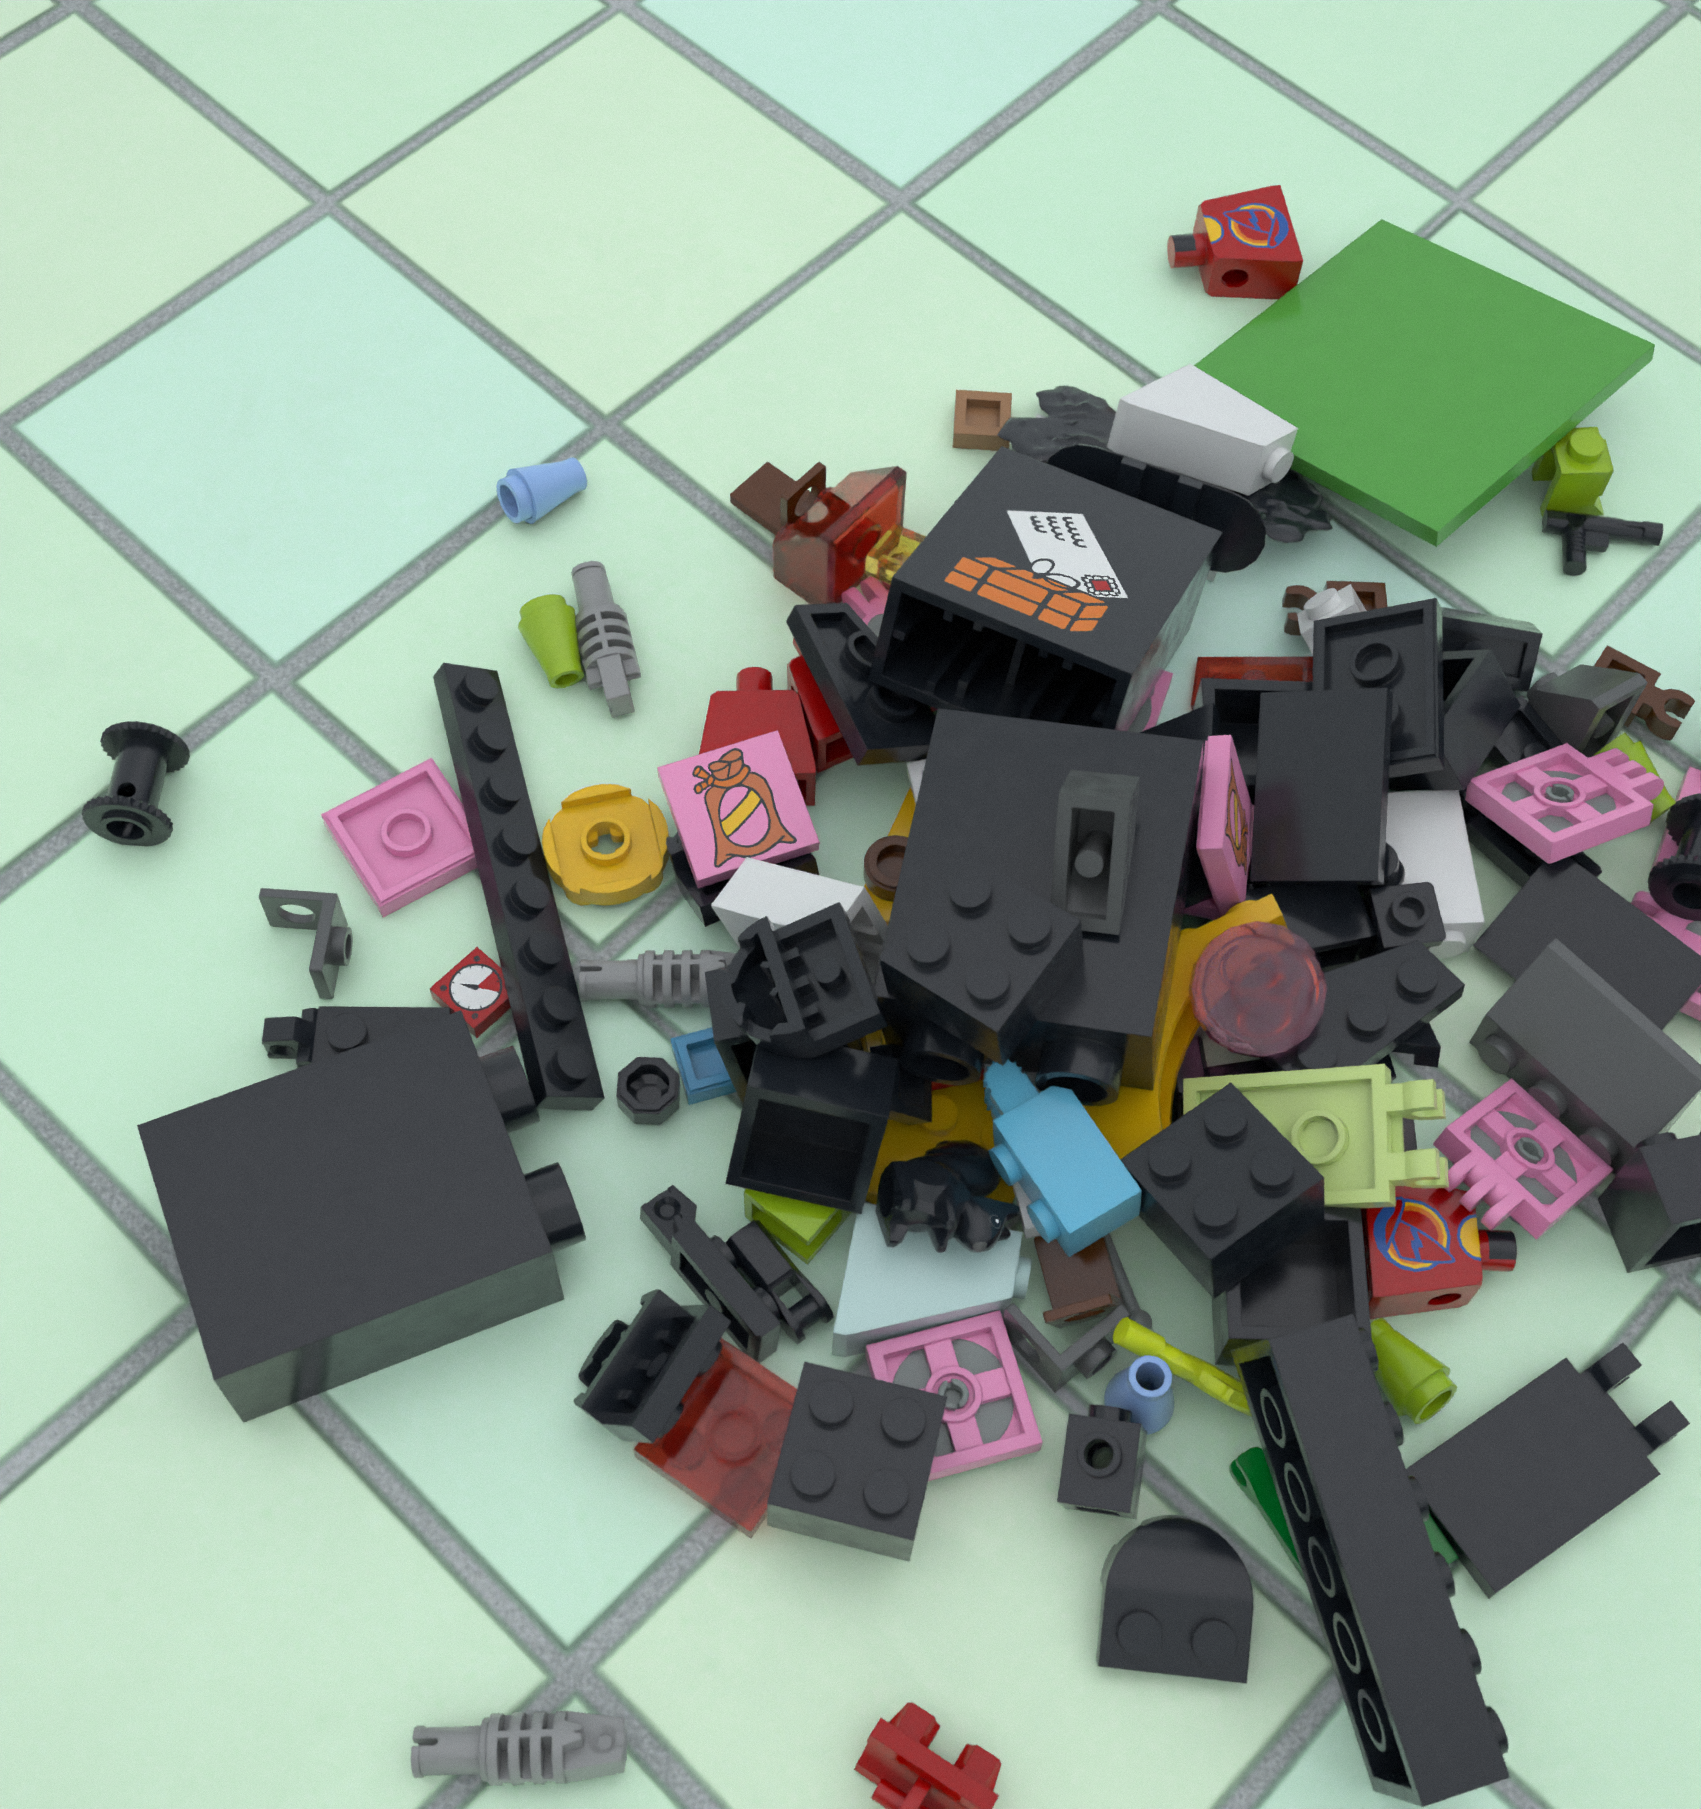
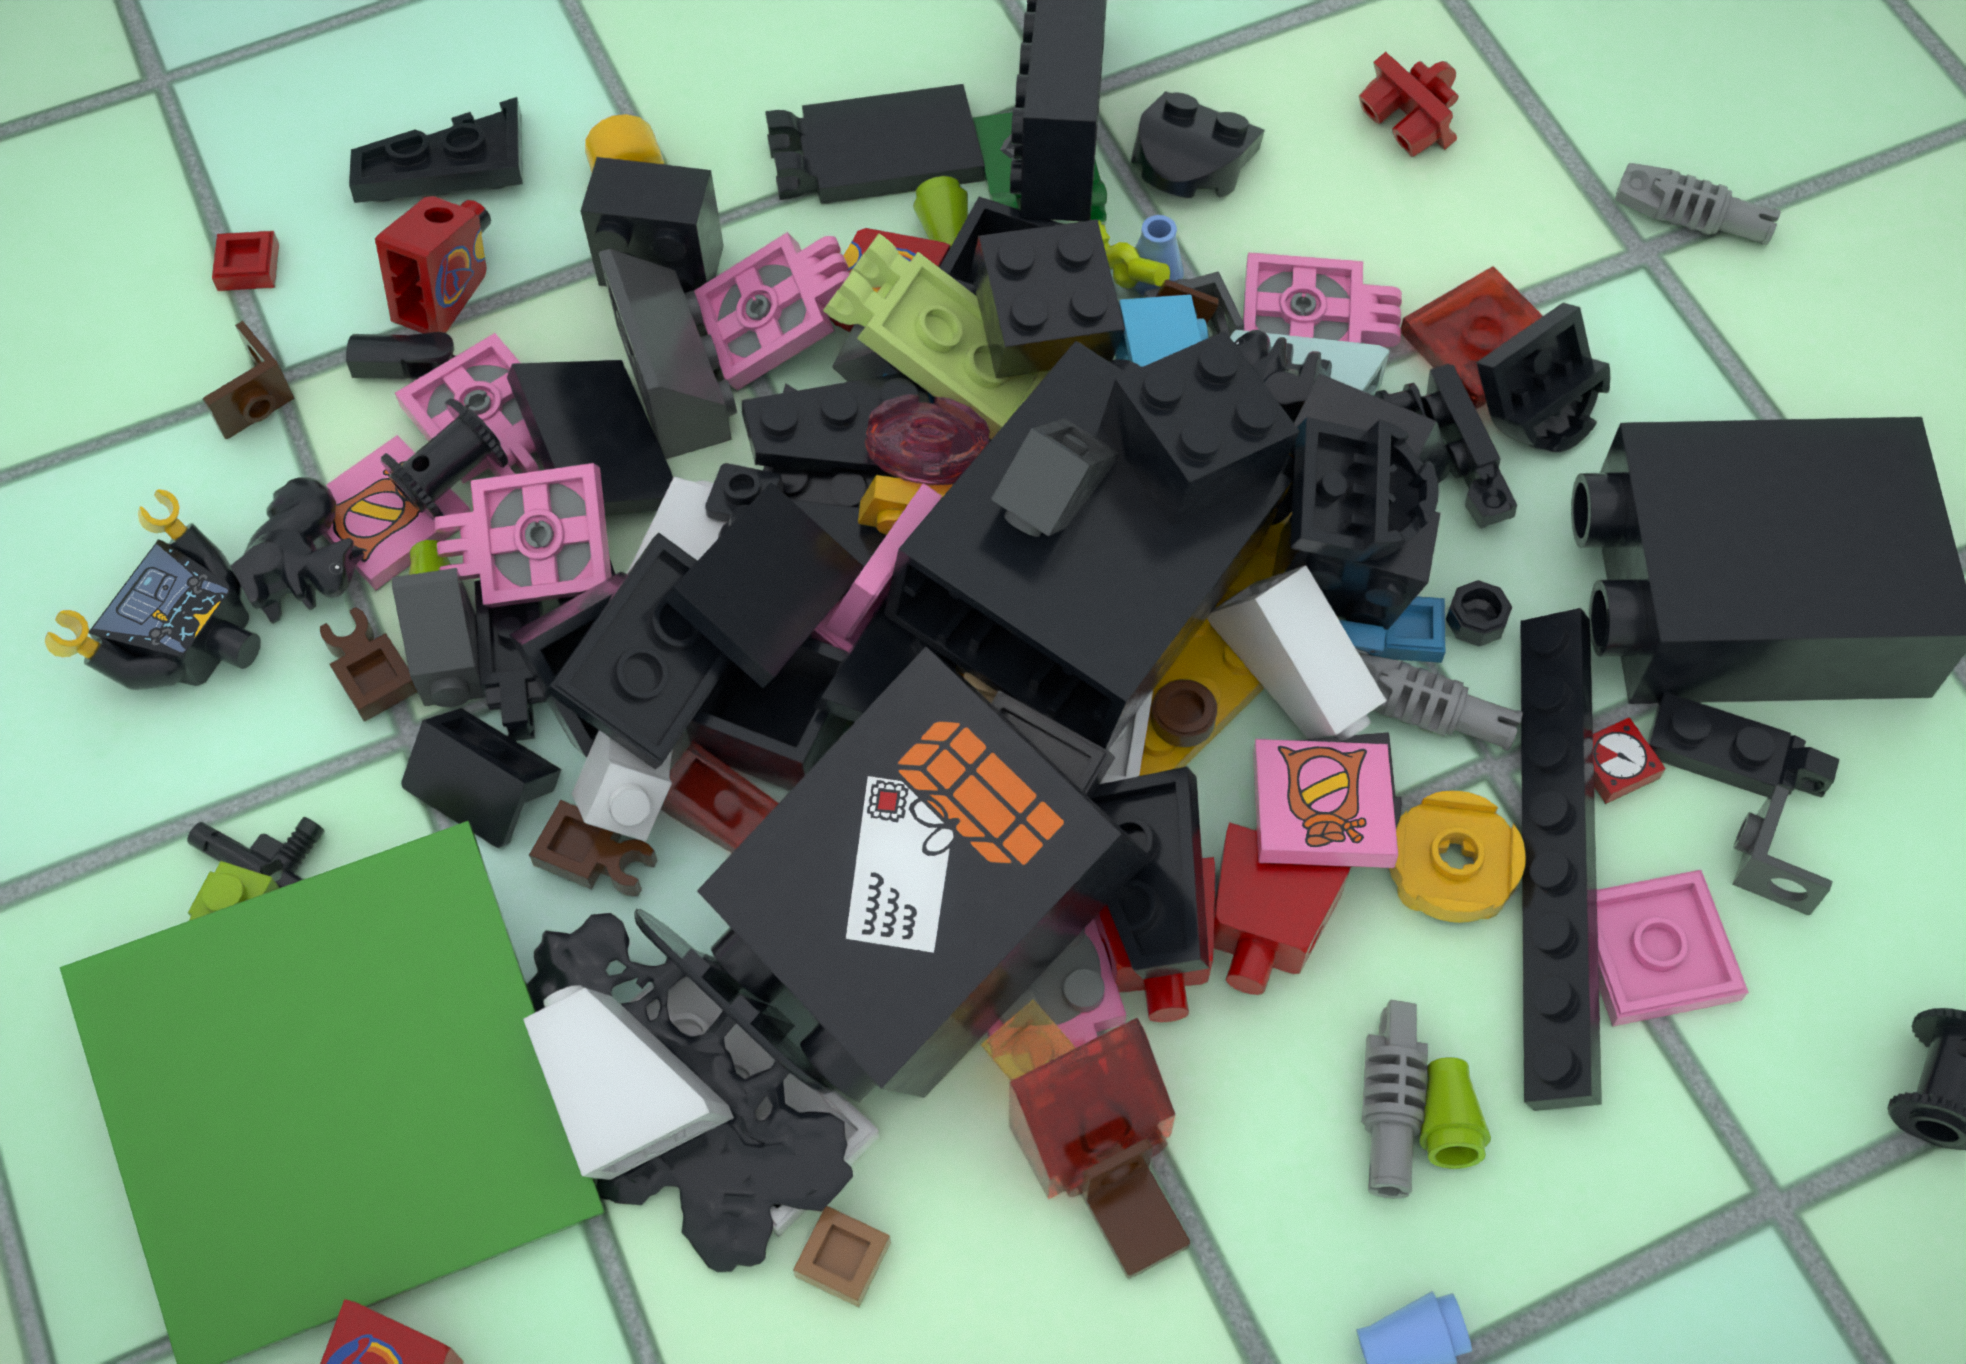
camera: 155 degrees left, 0 degrees up
black piece [767,1361,947,1562] -> none
black brick [1057,1405,1147,1520] -> none

